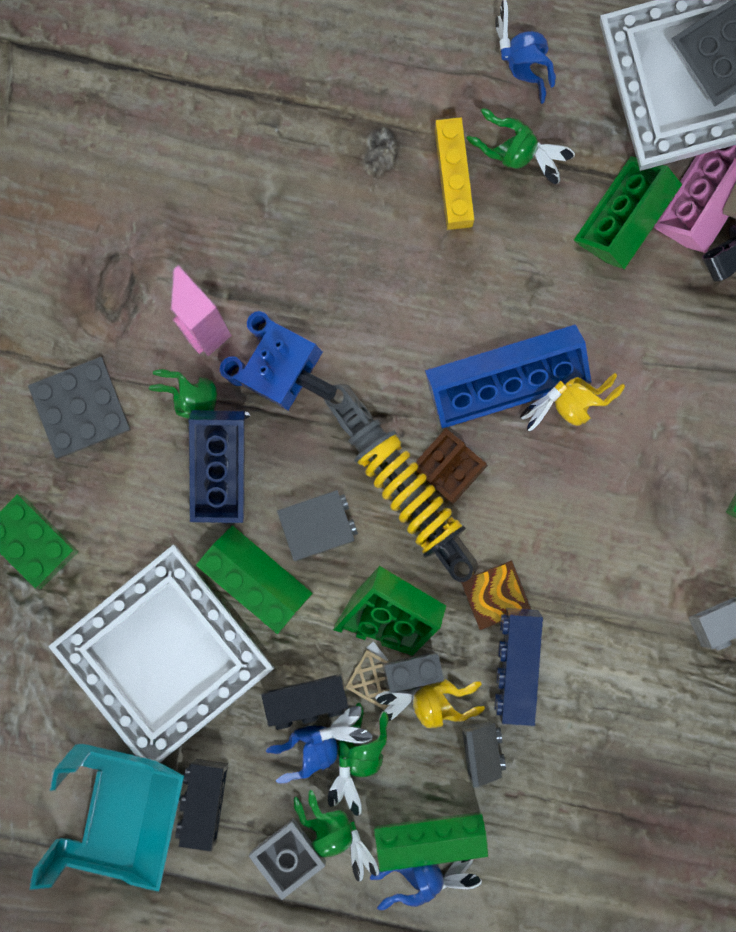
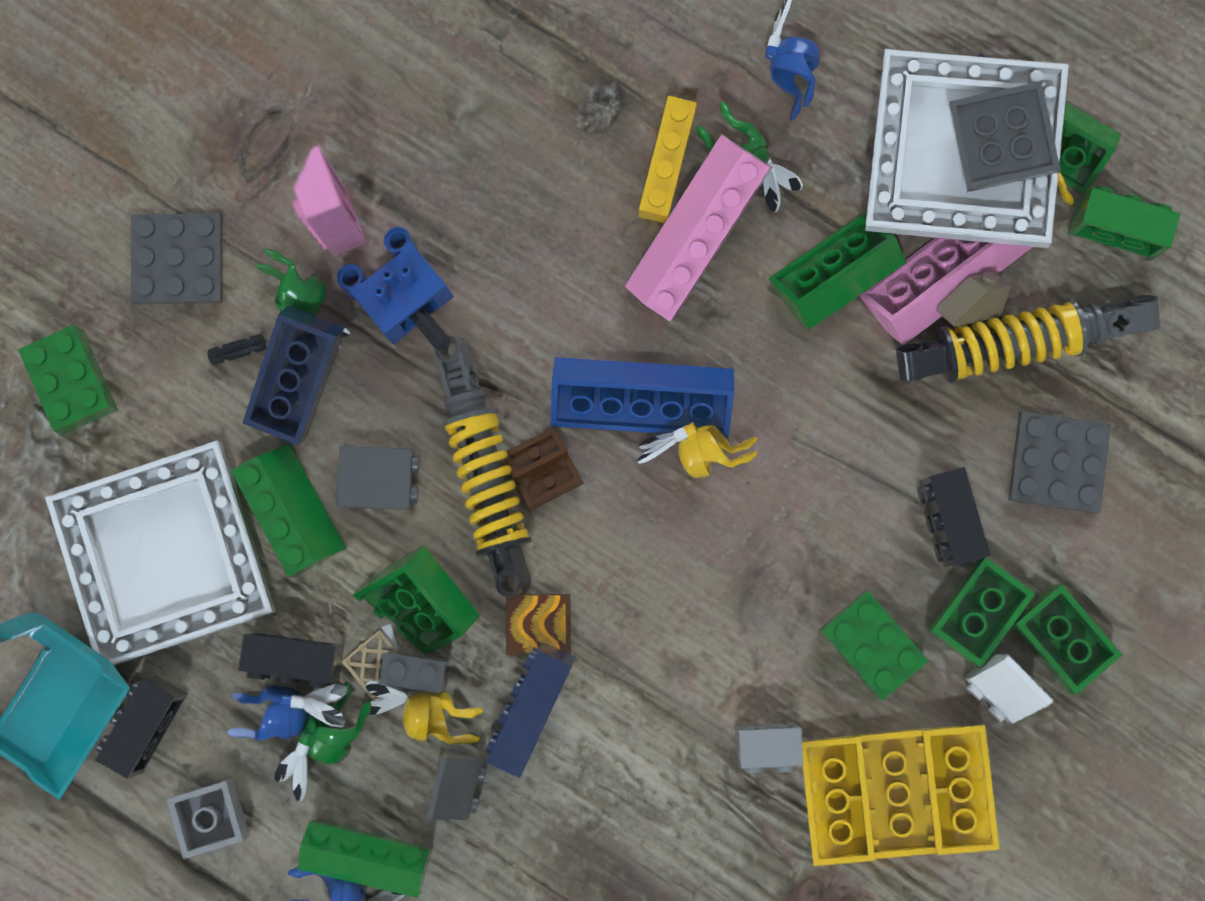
camera: 20 degrees right, 0 degrees up
green hair [293,790,379,882] -> none
none -> black axle [207,334,266,365]
none -> bright pink slope [625,134,772,321]

